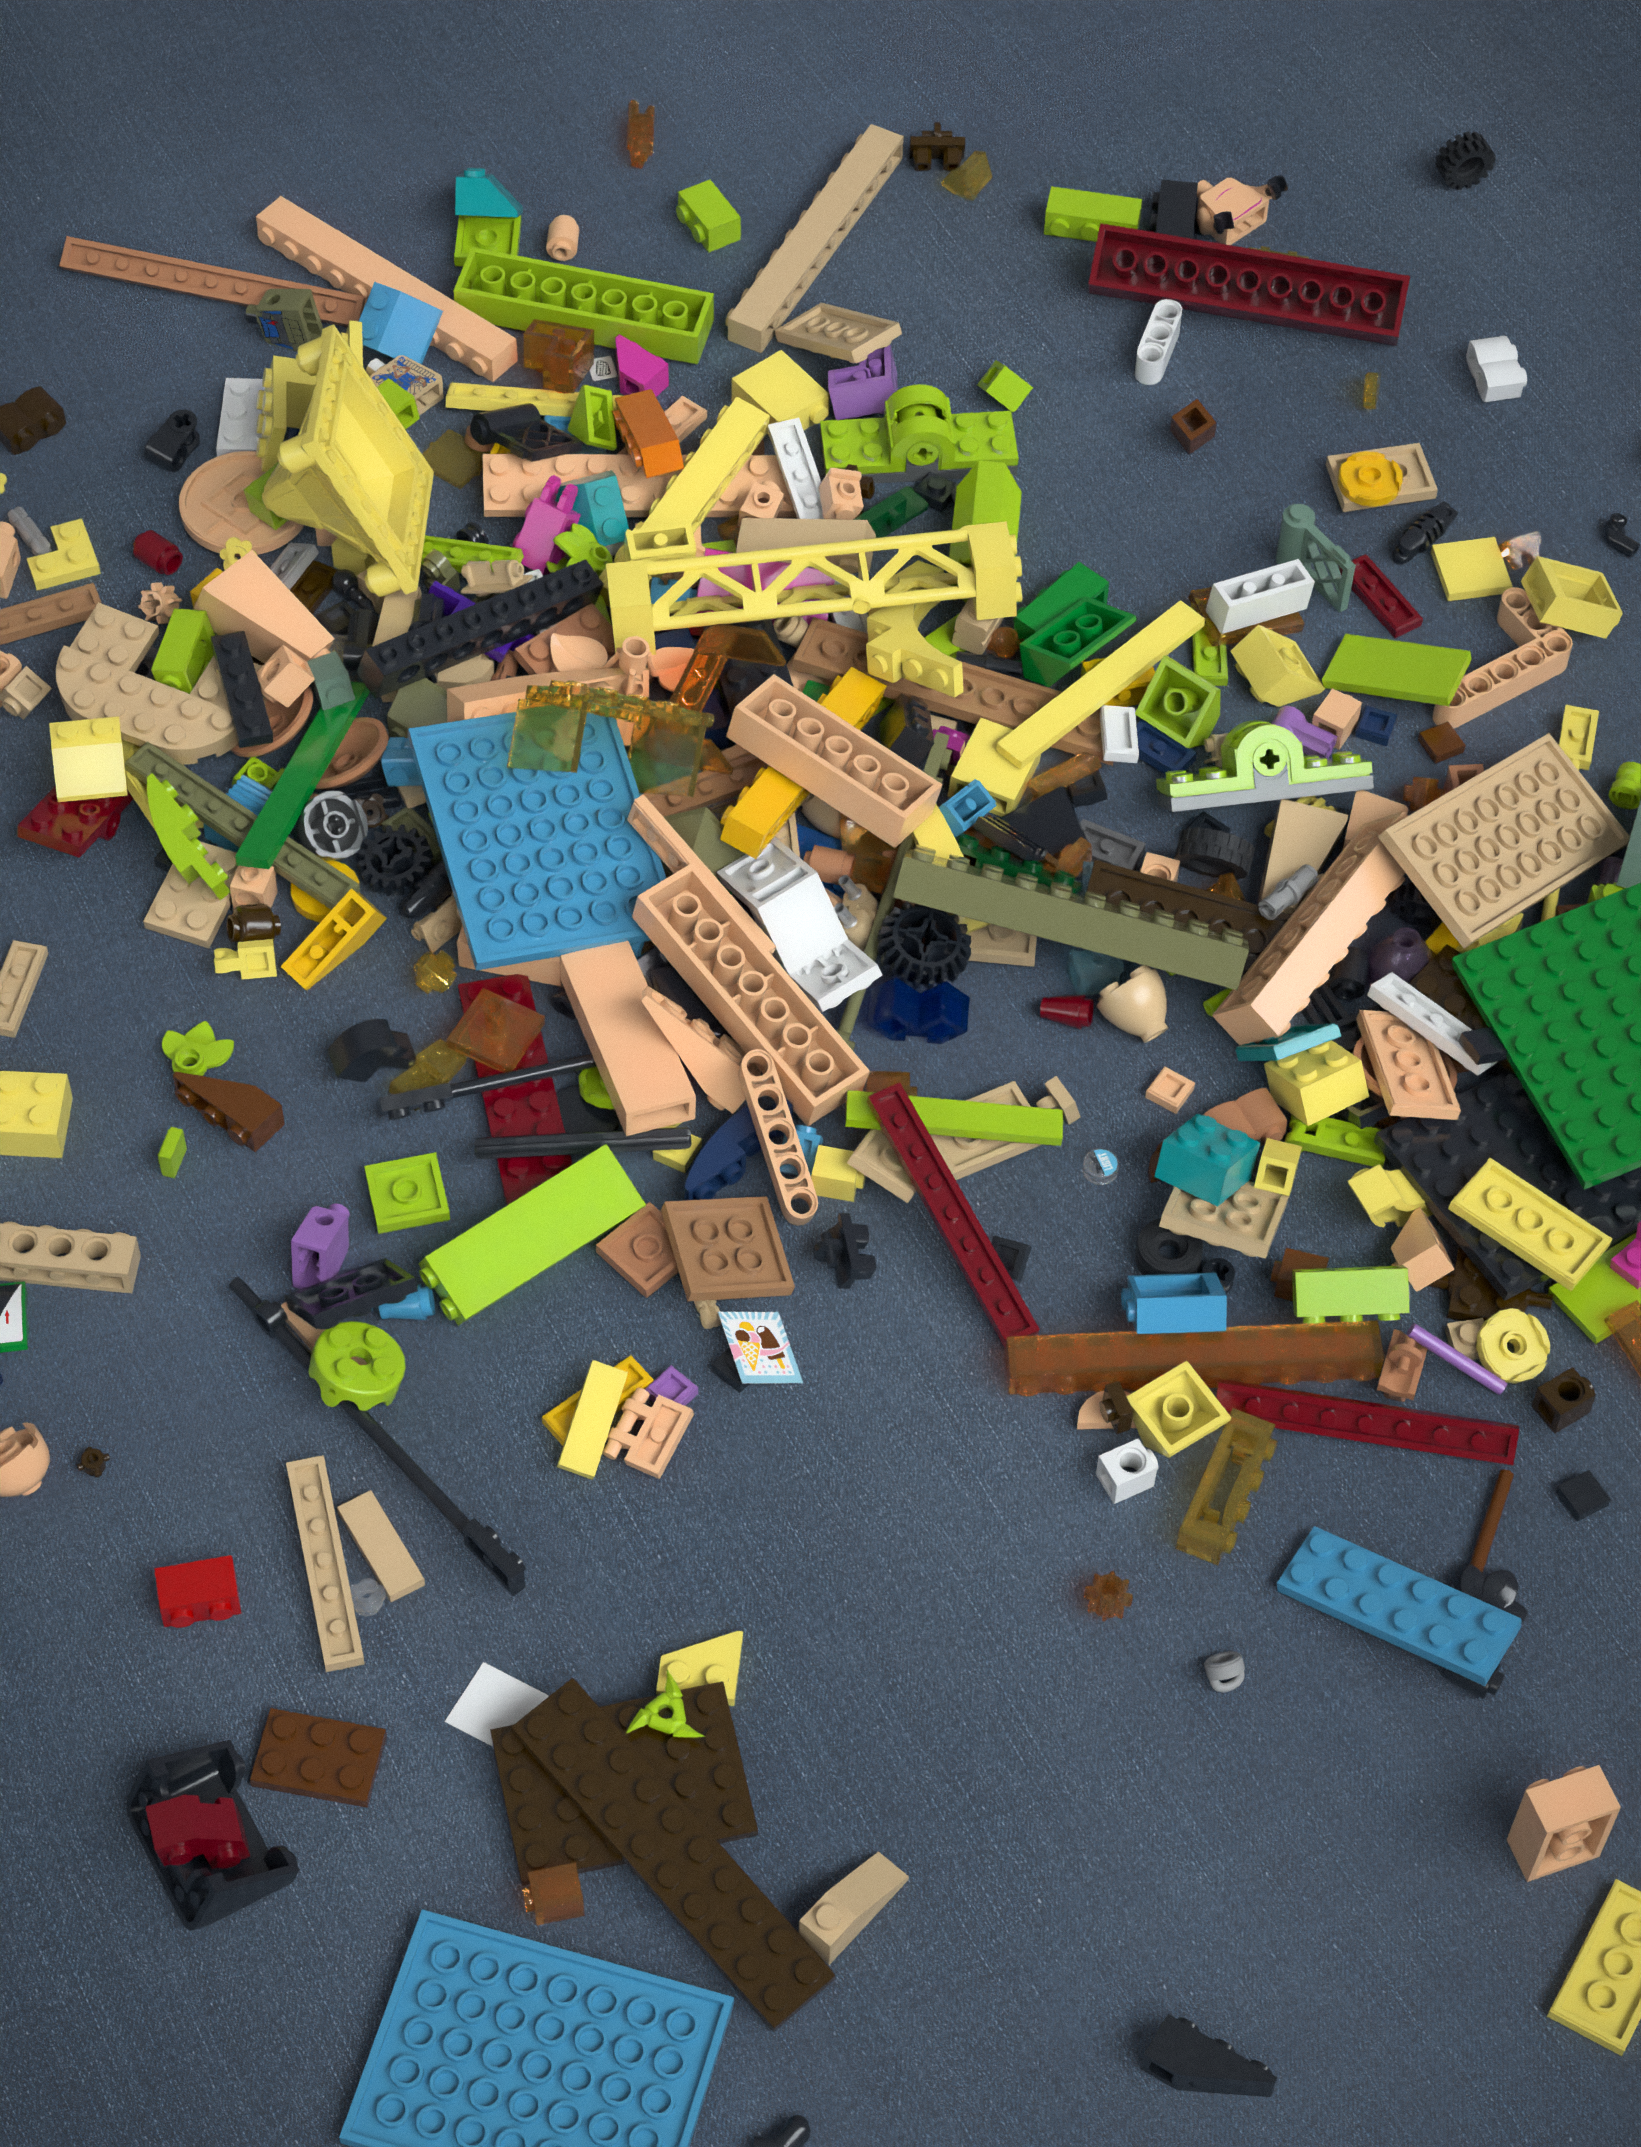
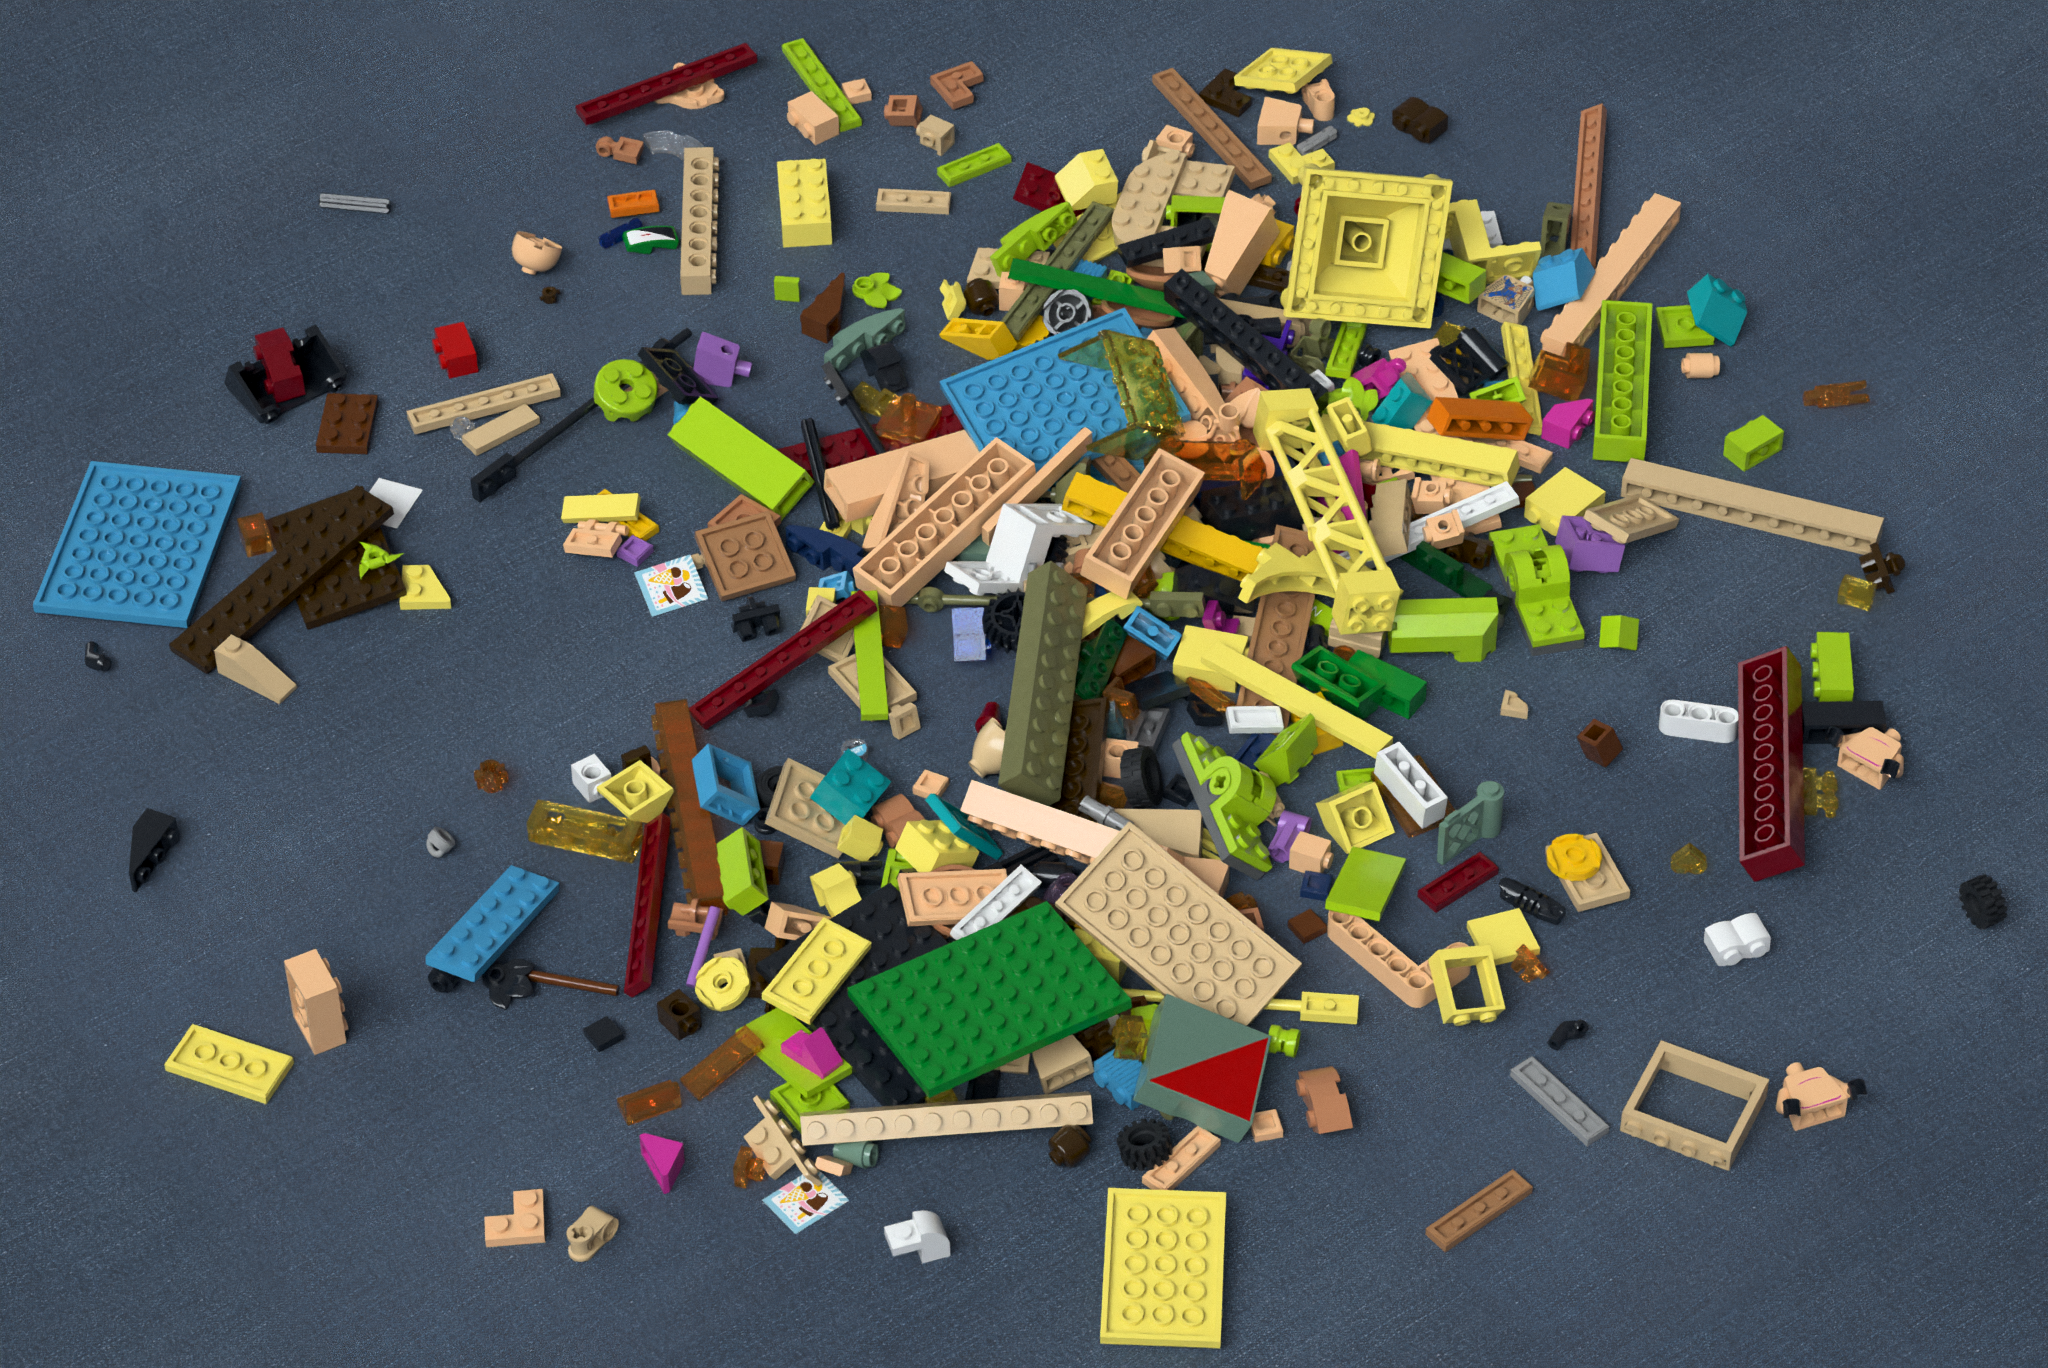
camera: 85 degrees right, 10 degrees down
lime plate [364,1152,450,1234] -> none
tan hinge [461,560,533,597] -> none
light nougat beam [738,1049,818,1226] -> none
black tile [974,817,1048,860] -> none
black tile [1458,1027,1507,1065] -> none
none -> sand green slope [824,308,905,372]
none -> black hinge [832,860,883,886]
none -> tan tile [1500,690,1528,719]

